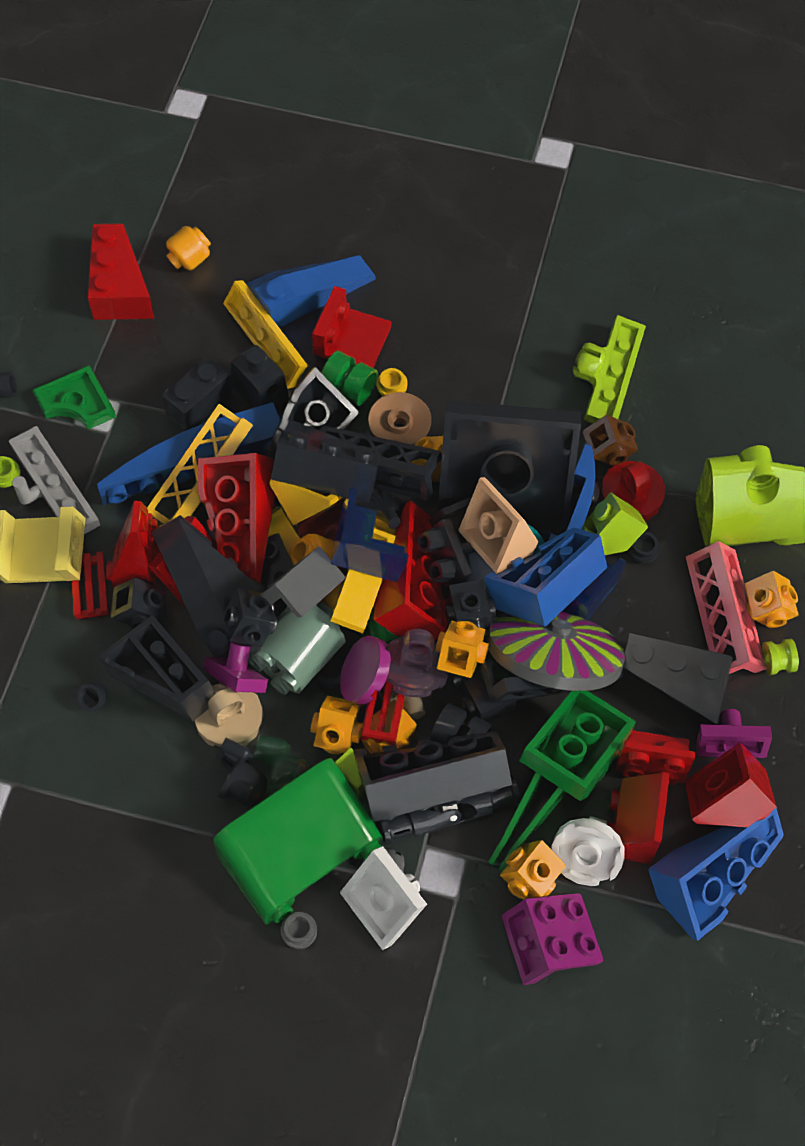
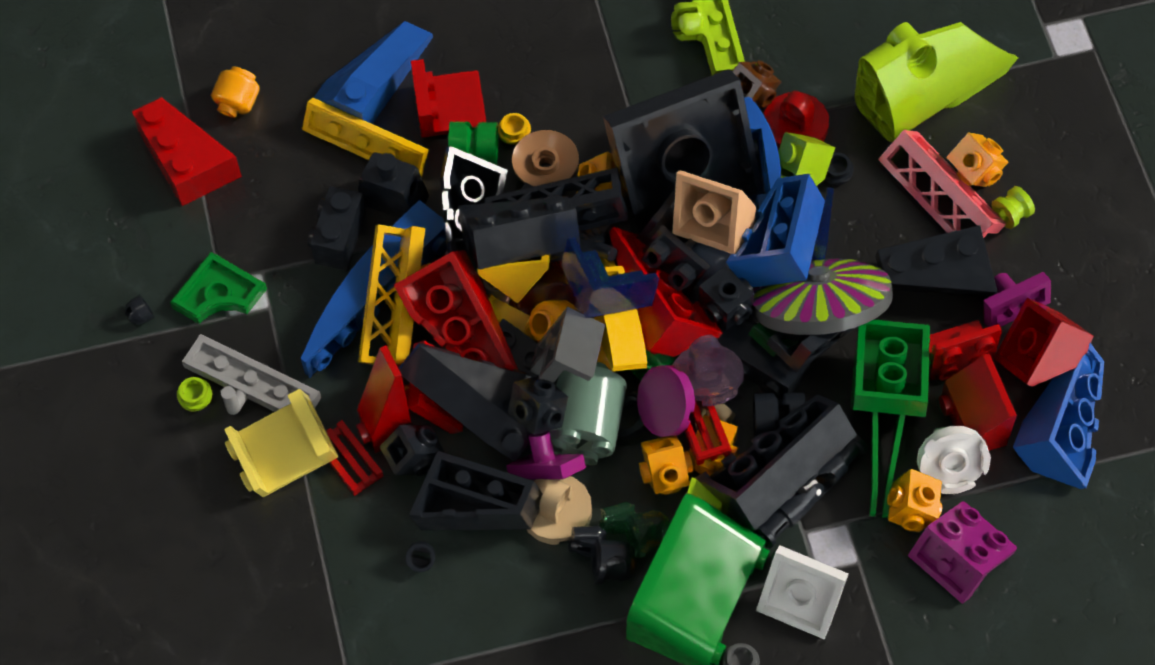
camera: 25 degrees left, 0 degrees up
light orange brick [436,621,489,678] -> none

